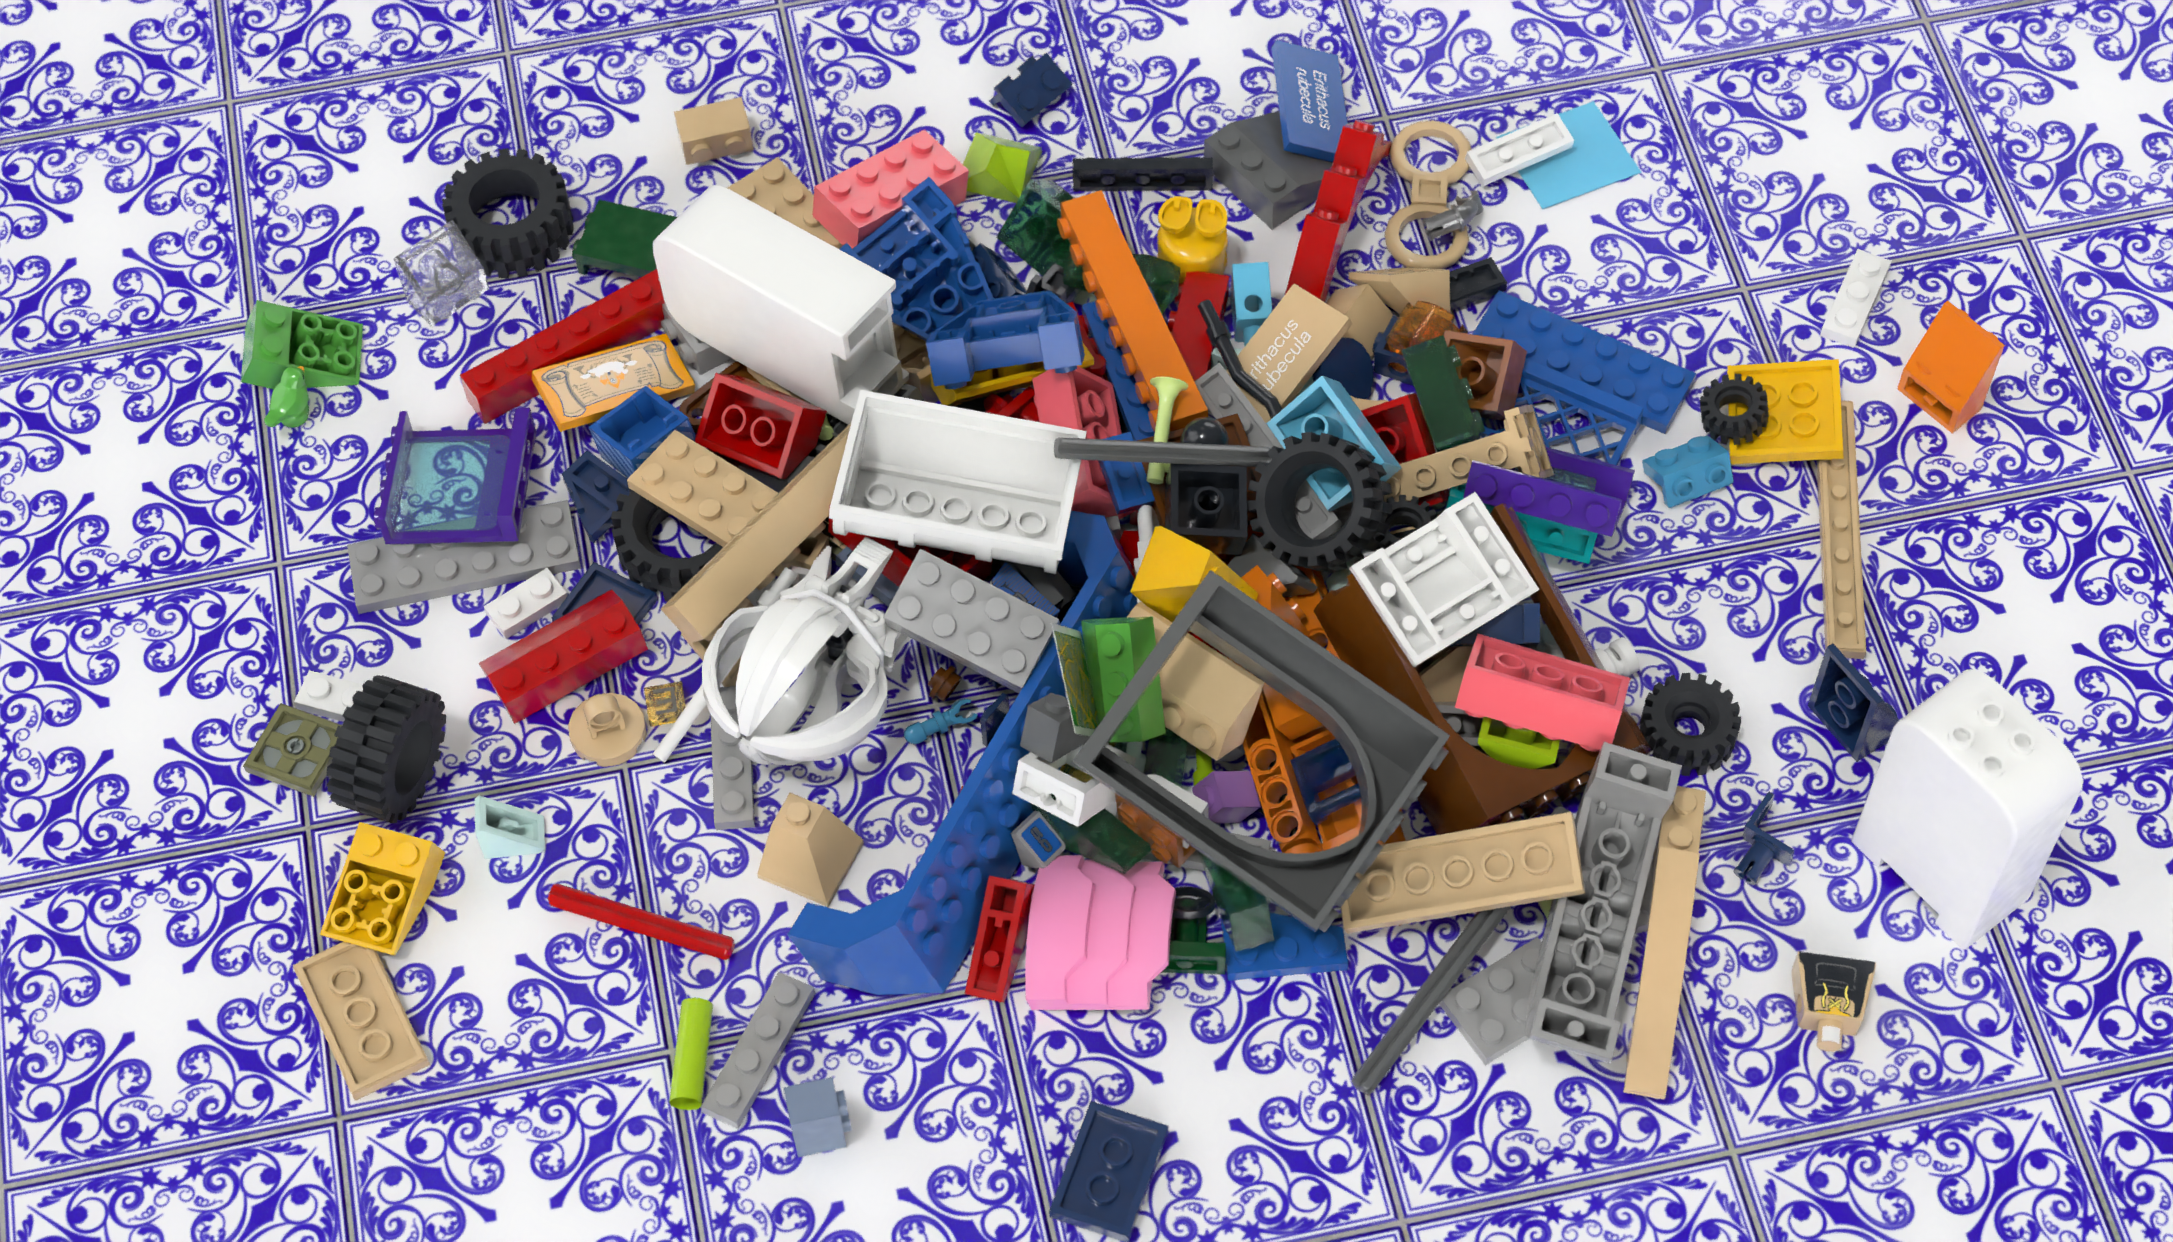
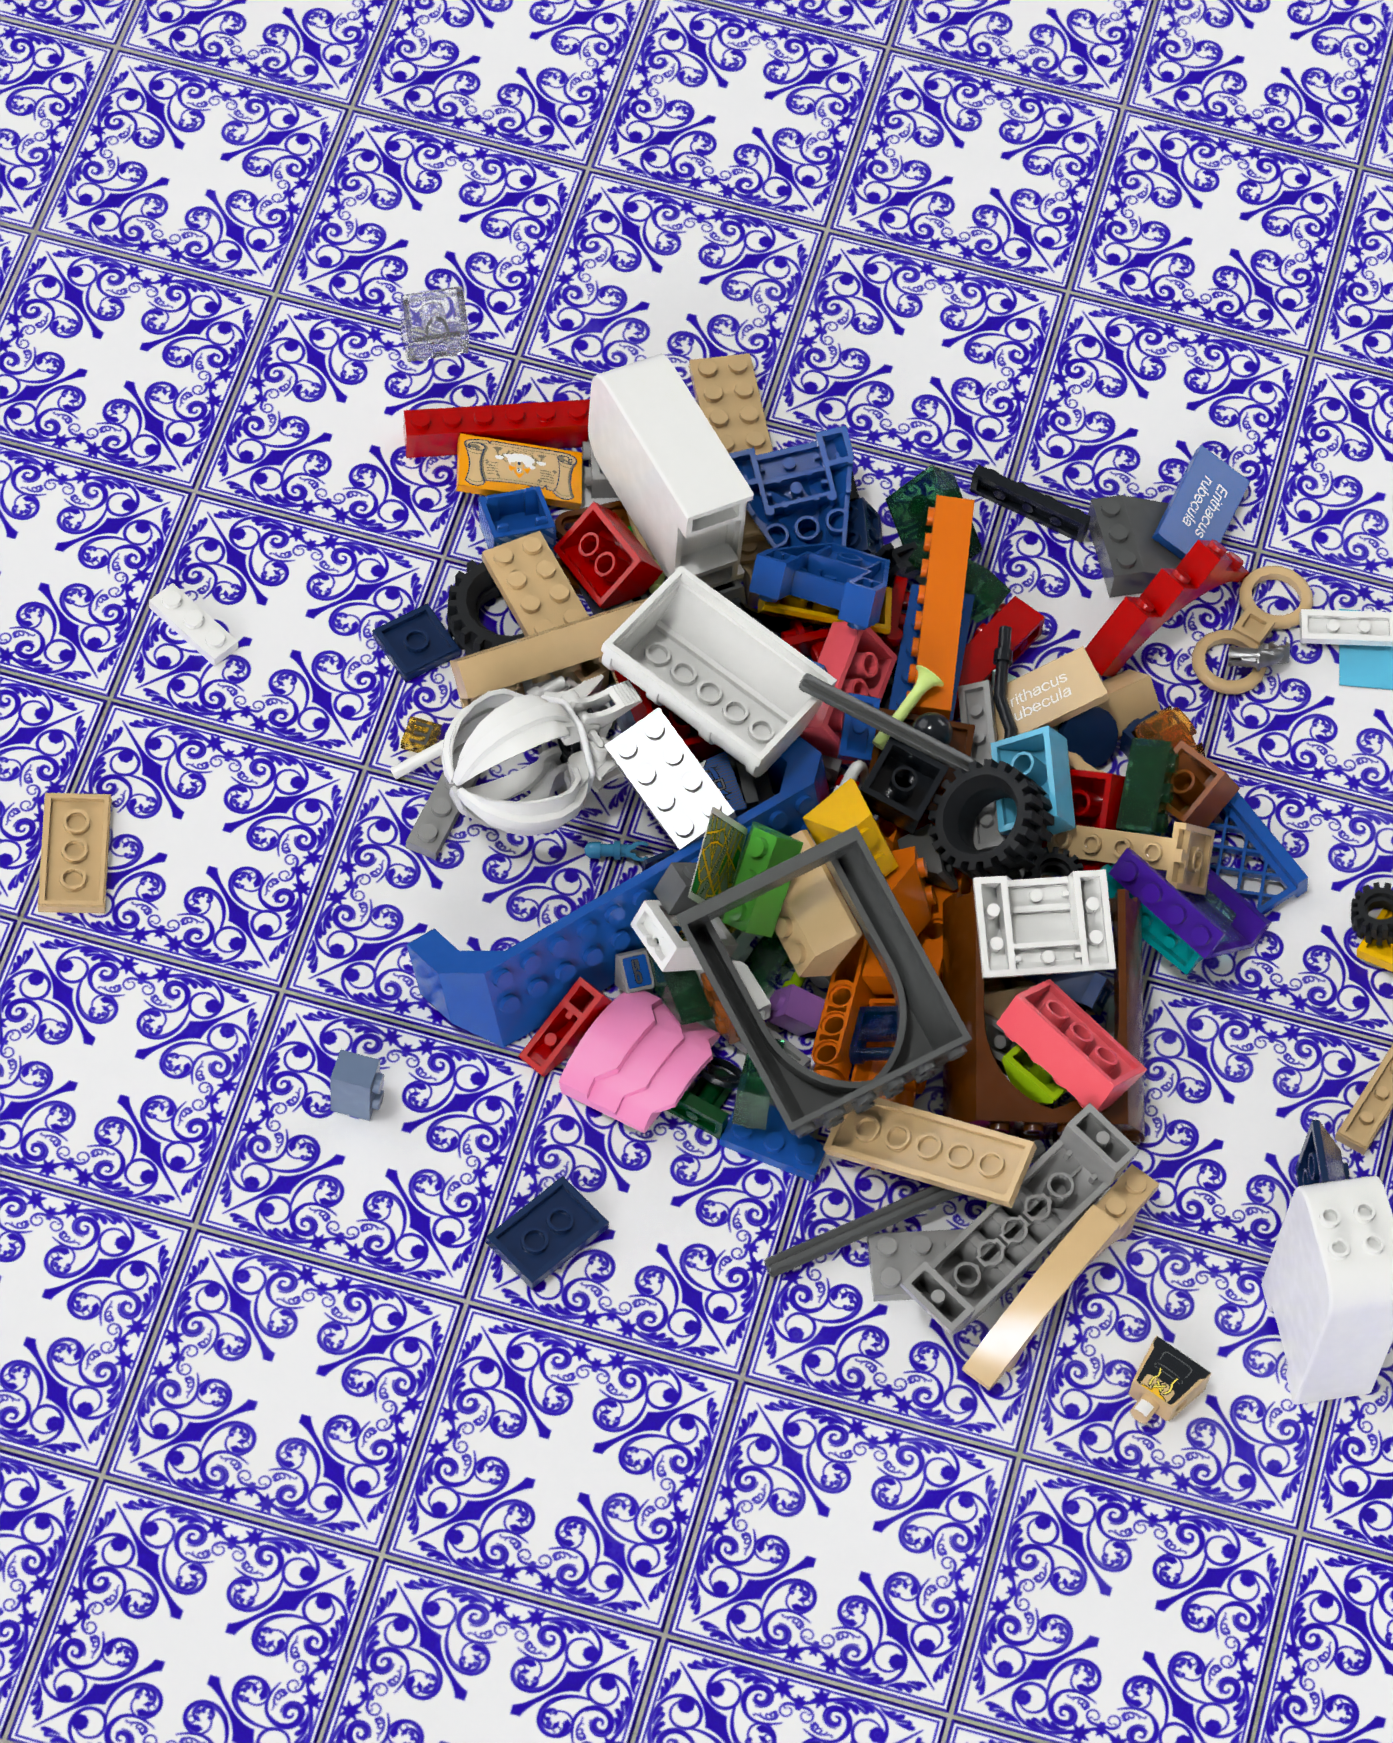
camera: 20 degrees right, 0 degrees up
bright green slope [241,300,363,389] -> none
olive piece [243,703,342,797] -> none
bright green animal [264,366,309,428] -> none
yellow slope [320,822,446,956] -> none
black tyre [327,675,446,823] -> none
light grey plate [347,500,581,614] -> none
panel [374,407,536,544] -> none
black tyre [442,149,574,279] -> none
light aqua slope [475,795,545,859] -> none
red slope [479,589,648,724] -> none
white plate [484,568,568,639] -> none
red axle [548,884,735,960] -> none
dark blue wing [562,450,630,543] -> none
tan tile [568,693,647,767] -> none
dark green panel [572,199,677,277] -> none
lime piece [669,998,713,1110] -> none
tan brick [674,97,754,165] -> none
light grey plate [701,972,815,1129] -> none
tan slope [757,793,863,907] -> none
coral brick [813,129,969,249] -> none
reddish brown plate [928,666,962,702] -> none
lime slope [963,132,1042,204] -> none
dark blue bracket [989,52,1073,128] -> none
yellow piece [1157,196,1228,286] -> none
medium azure torso [1230,262,1272,347] -> none
tan slope [1349,267,1450,322] -> none
black plate [1449,257,1507,310] -> none
blue plate [1473,291,1697,434] -> none
white wheel [1595,637,1640,677] -> none
black tyre [1639,673,1741,776] -> none
dark azure bracket [1642,435,1733,508] -> none
dark blue bracket [1733,791,1794,885] -> none

